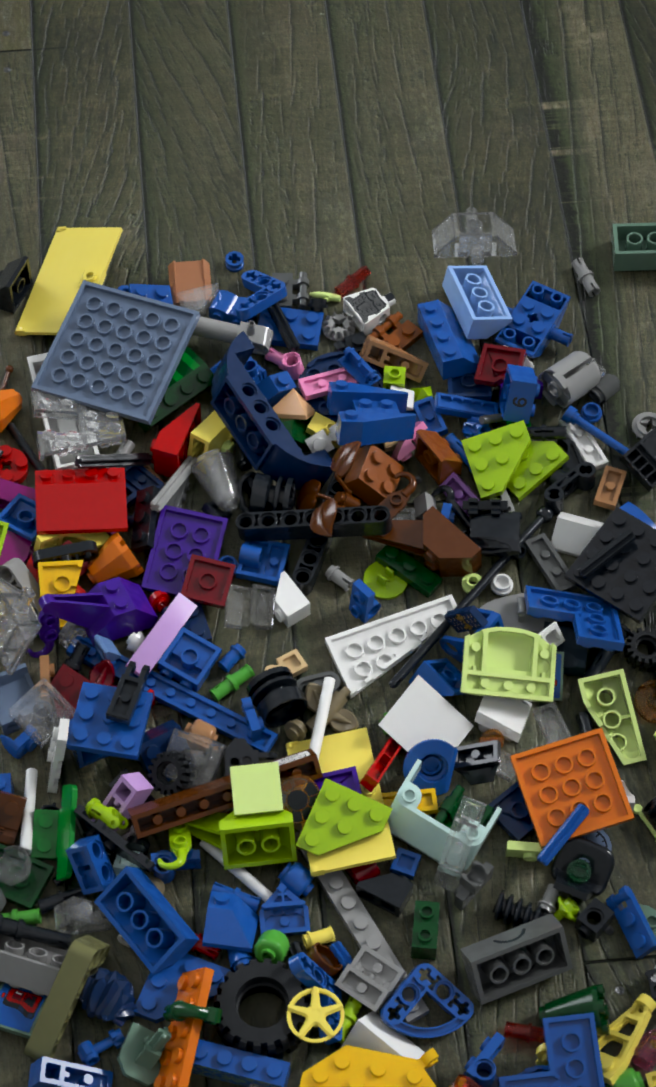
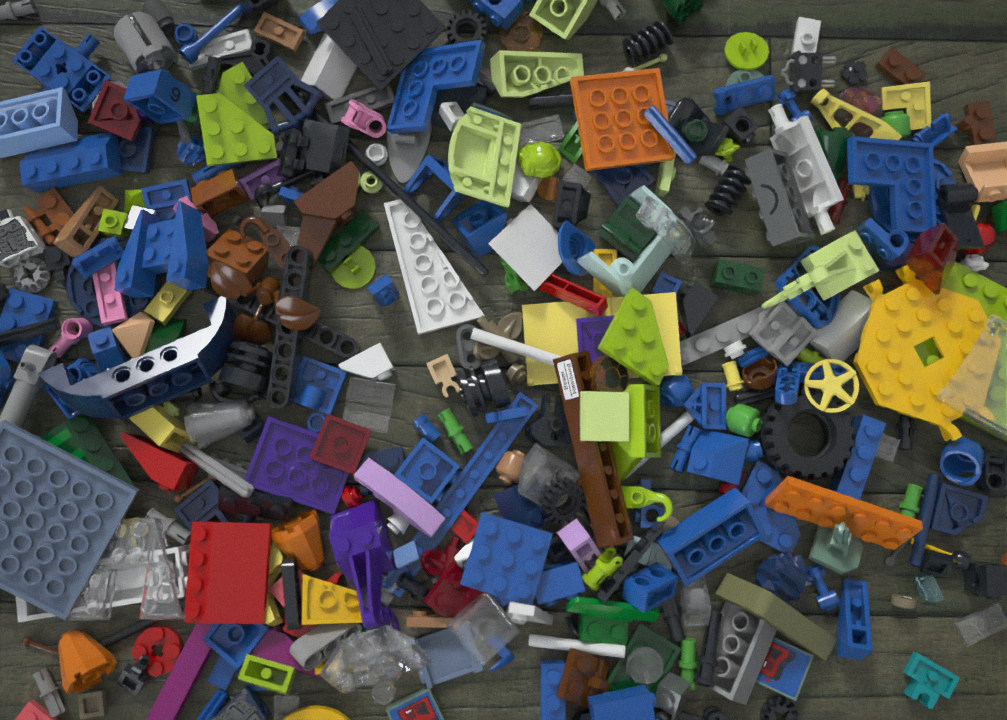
camera: 85 degrees left, 25 degrees up
black axle [75,453,153,469] -> none
black hinge [106,661,150,725] -> none
dark green piece [163,1000,222,1025] -> none
white plate [305,423,338,453] -> none
light grey pin [325,565,355,592] -> none
blue plate [434,392,499,424] -> none
dark blue tile [443,605,488,633] -> none
none -> dark blue plate [243,56,324,137]
none -> bright pink piece [341,99,386,138]
none -> lime hair [517,142,562,180]
none -> blue slope [535,558,585,607]
none -> white plate [724,340,746,359]
none -> yellowish green slope [762,230,880,309]
none -> white plate [768,104,844,235]
none -> blue bar [777,88,812,122]

